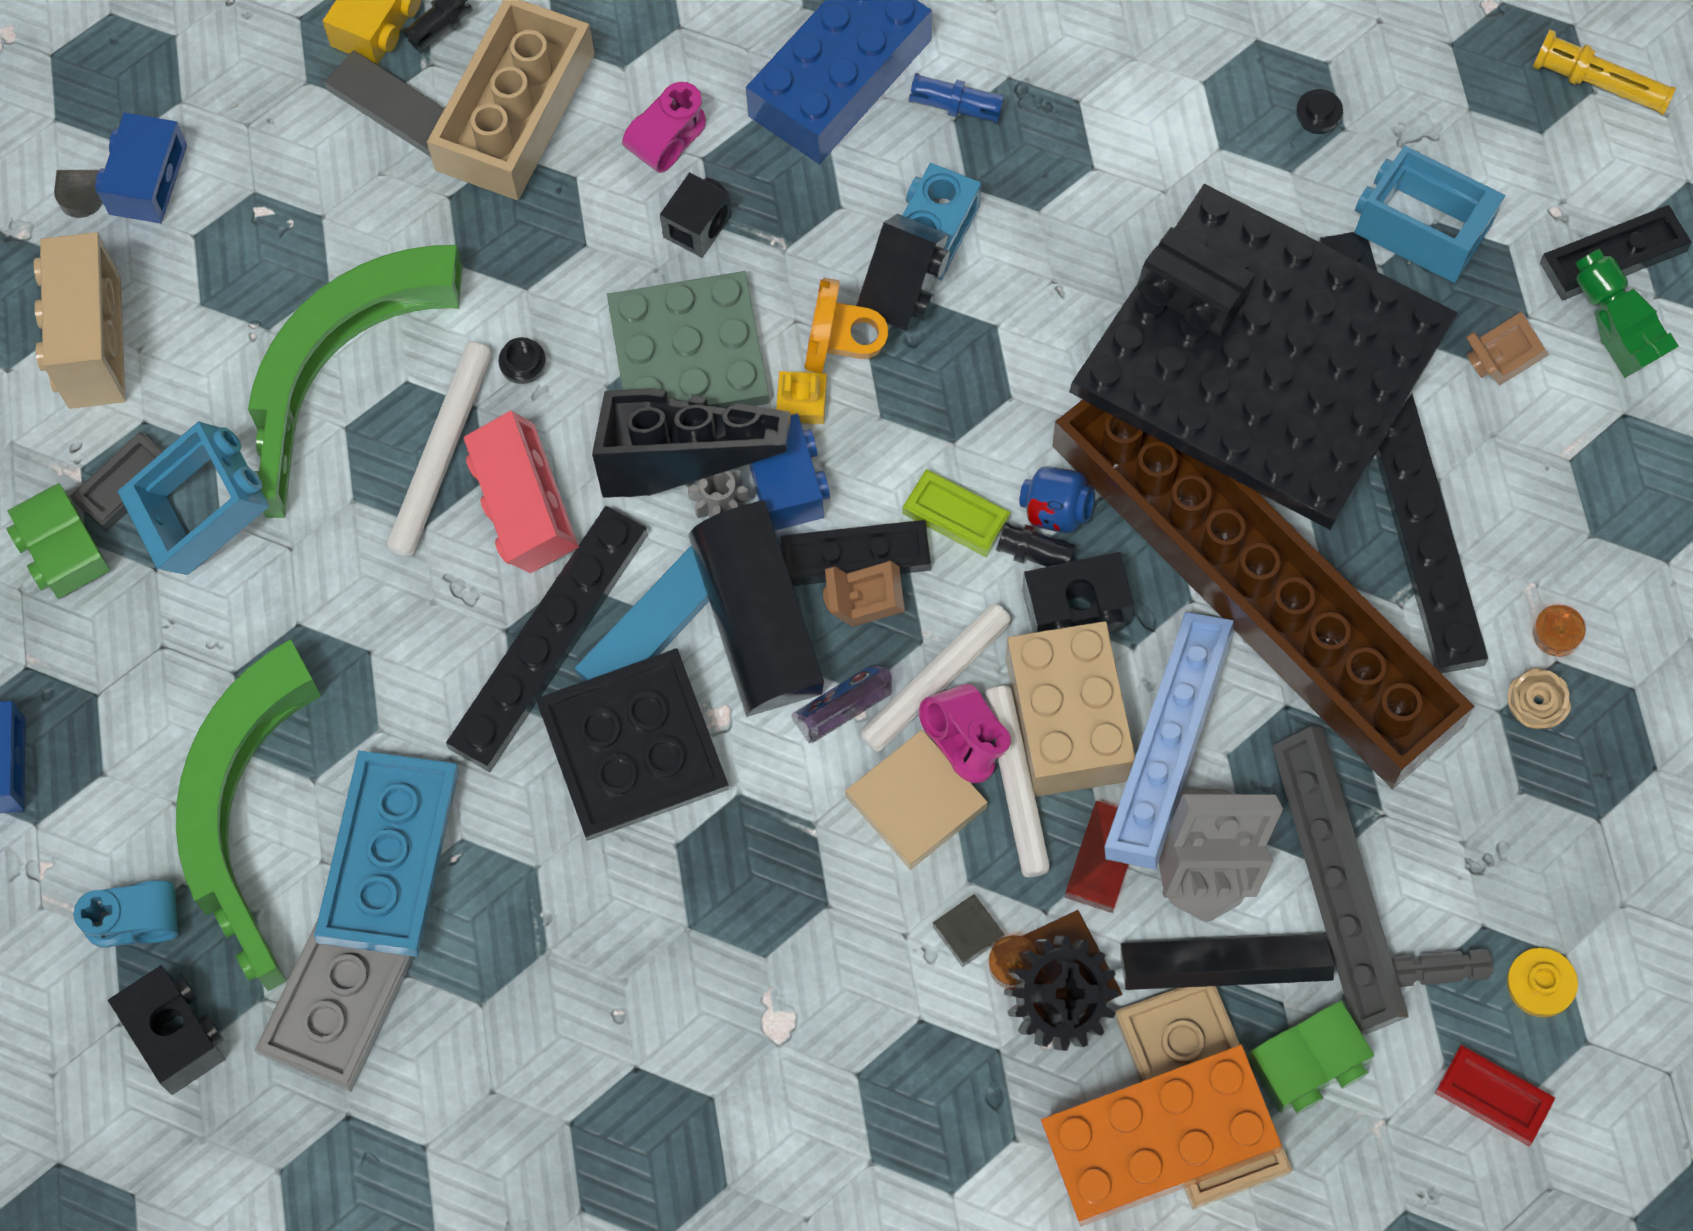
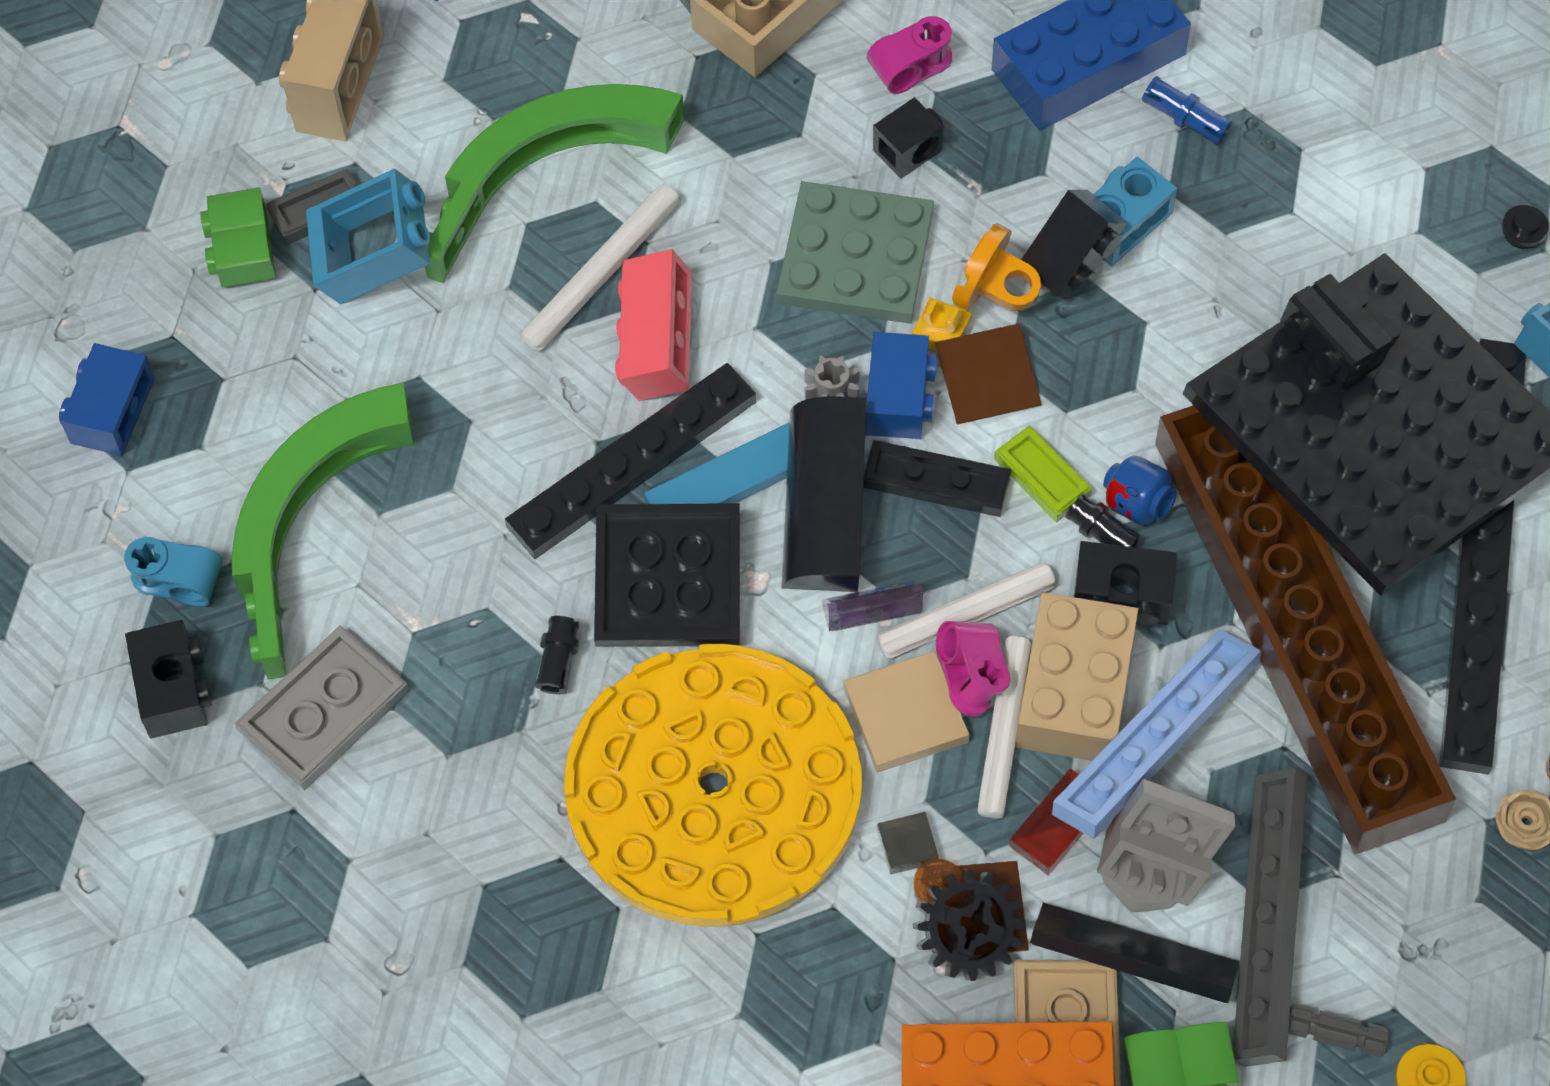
camera: 20 degrees right, 5 degrees down
dark azure plate [314,750,459,957] -> none
black plate [498,337,546,384] -> none
black wedge [592,388,791,498] -> none
medium nougat bracket [823,561,905,627] -> none
none -> black pin [535,615,580,695]
none -> yellow plate [564,644,862,927]
none -> reddish brown sticker [935,323,1042,425]

